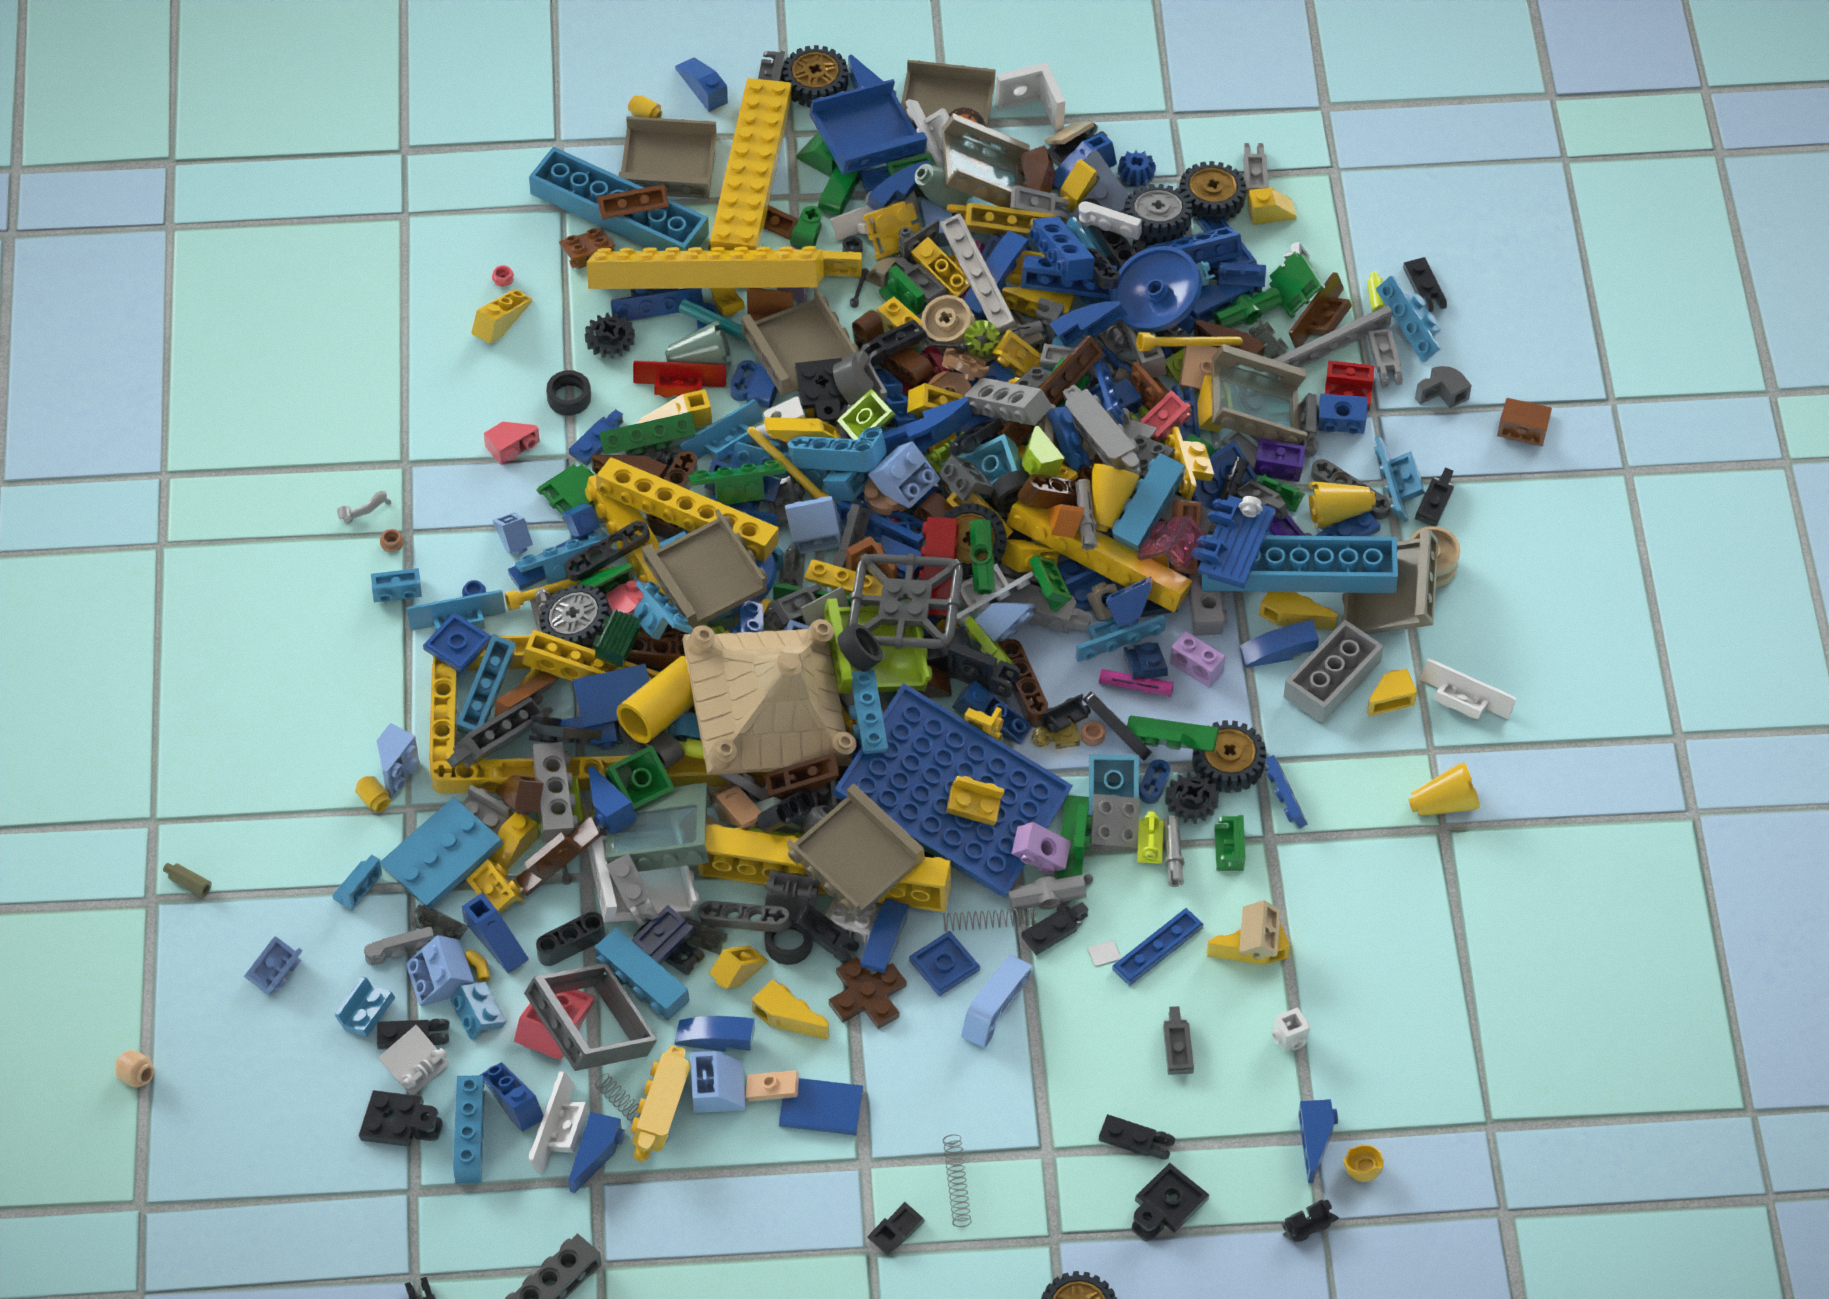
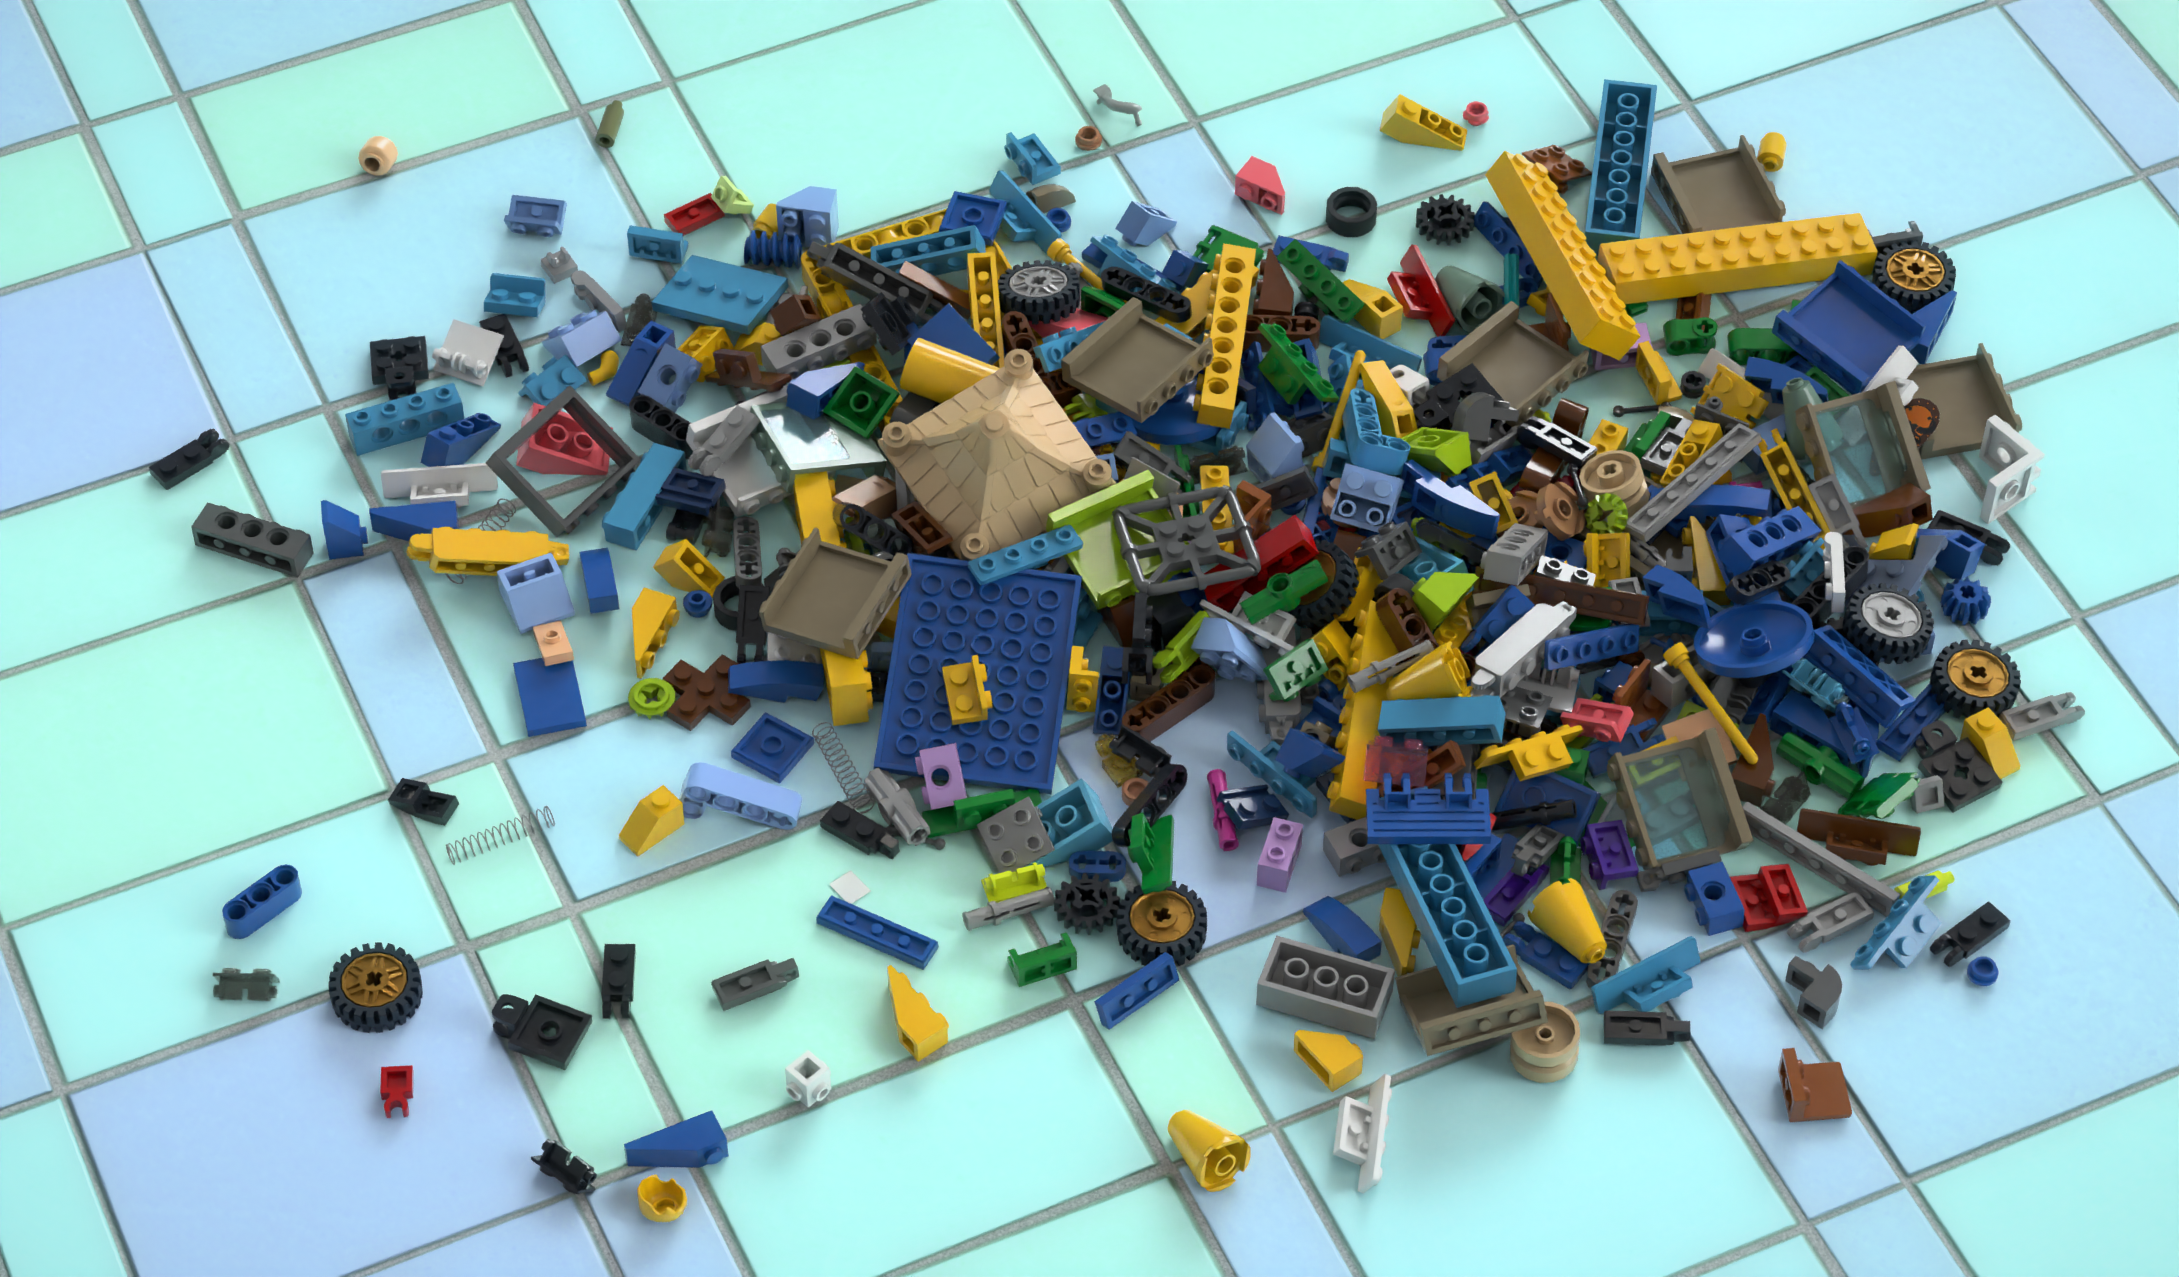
camera: 70 degrees right, 5 degrees down
dark green brick [592,609,642,668] -> none
dark orange slope [597,184,669,219] -> none
blue slope [675,57,728,112] -> none
black tyre [837,623,883,672] -> none
tan piece [1044,121,1094,145] -> none
orange slope [1048,504,1084,538] -> none
white plate [1239,496,1263,517] -> none
tan hinge [1239,900,1280,959] -> none
none -> blue slope [321,500,368,560]
none -> light grey tile [541,246,578,284]
none -> yellow slope [618,785,685,857]
none -> lime gear [628,678,676,719]
none -> medium blue brick [638,343,702,413]
none -> red plate [664,193,725,236]
none -> blue plate [683,590,712,618]
none -> yellowish green bracket [711,176,754,215]
none -> blue piece [744,230,802,269]
none -> dark tan brick [1026,184,1076,214]
none -> black plate [1915,720,2003,813]
none -> blue plate [1967,956,1999,986]

